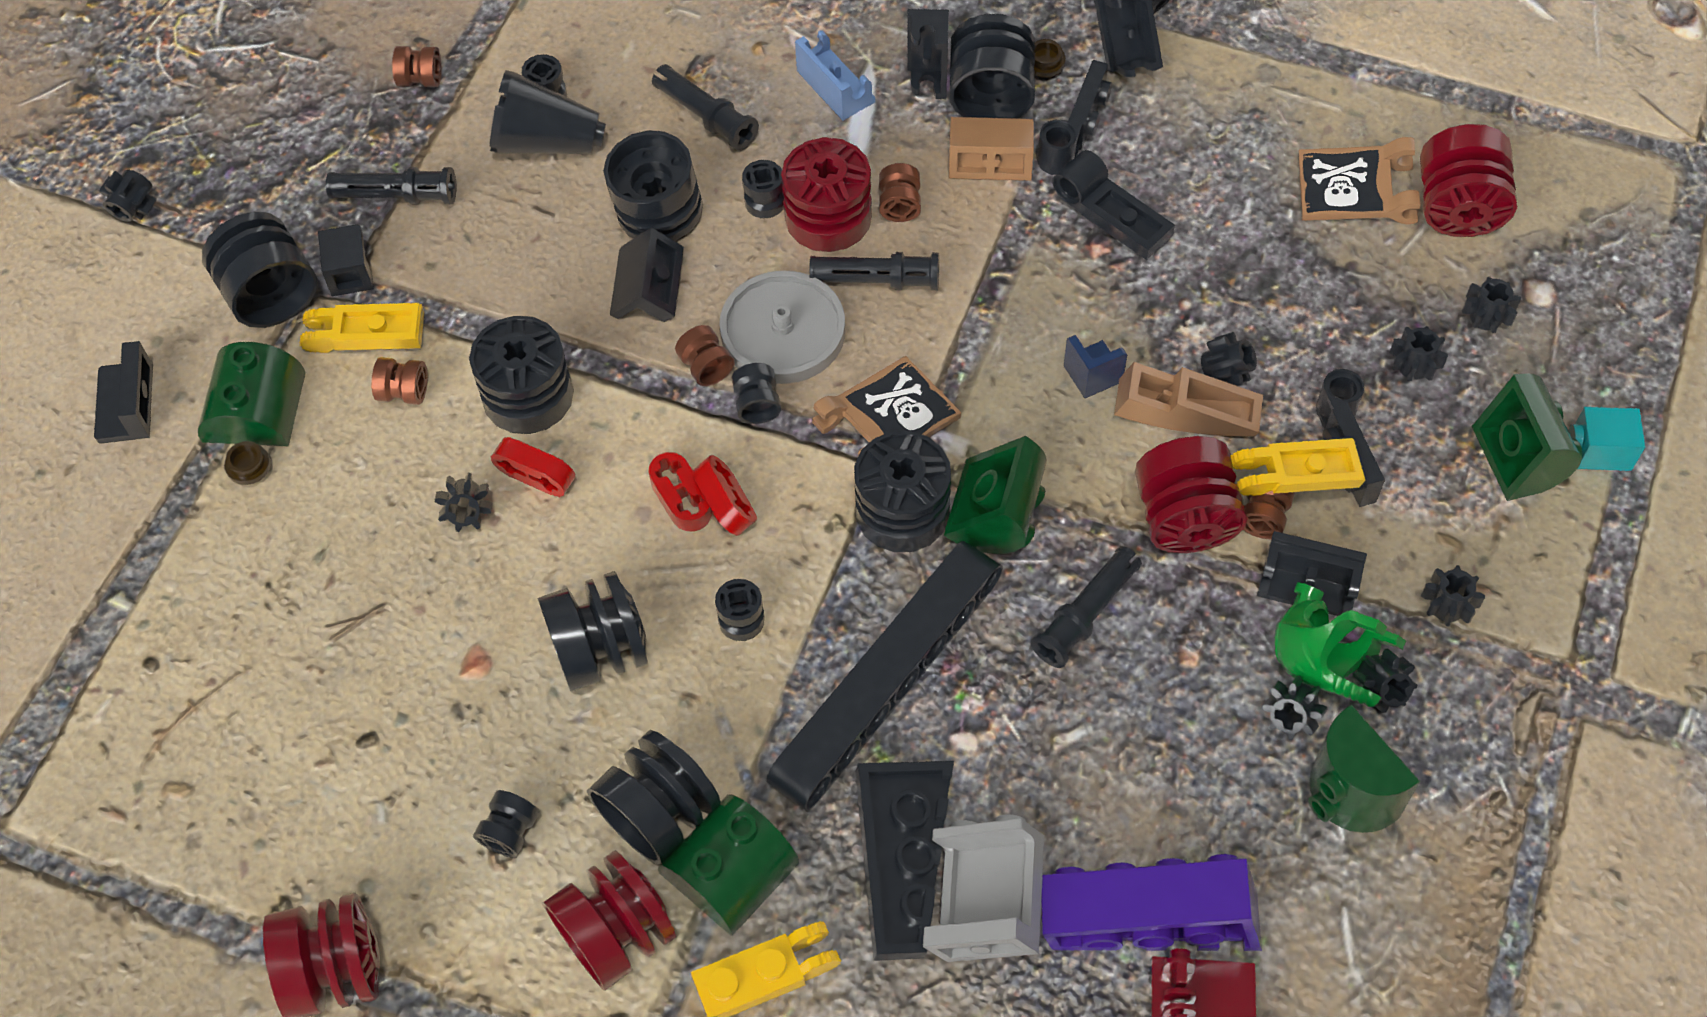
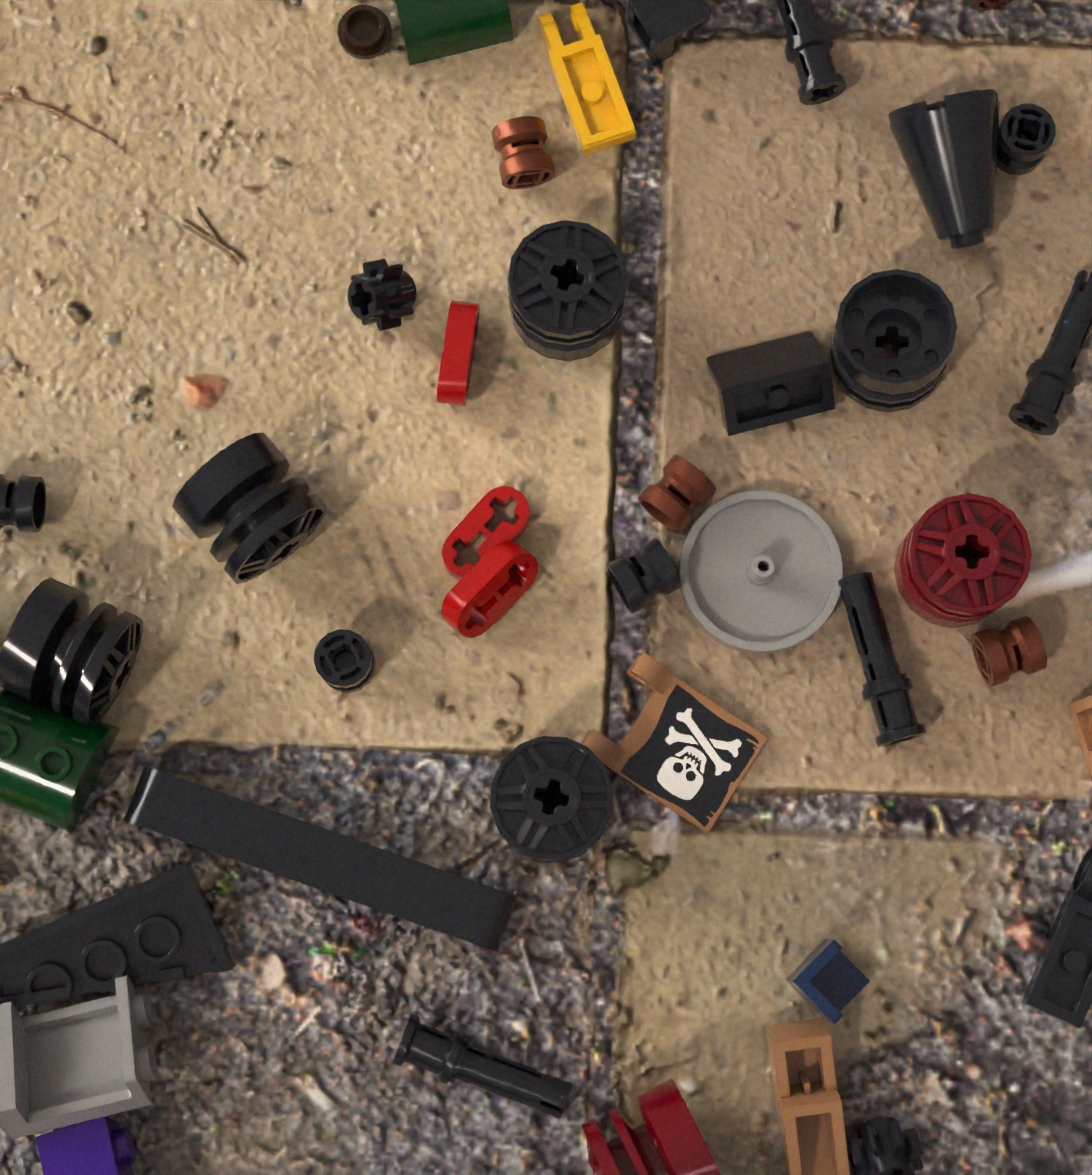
camera: 70 degrees right, 20 degrees up
black wheel [742,160,784,218] -> none
dark green brick [944,436,1047,554] -> none

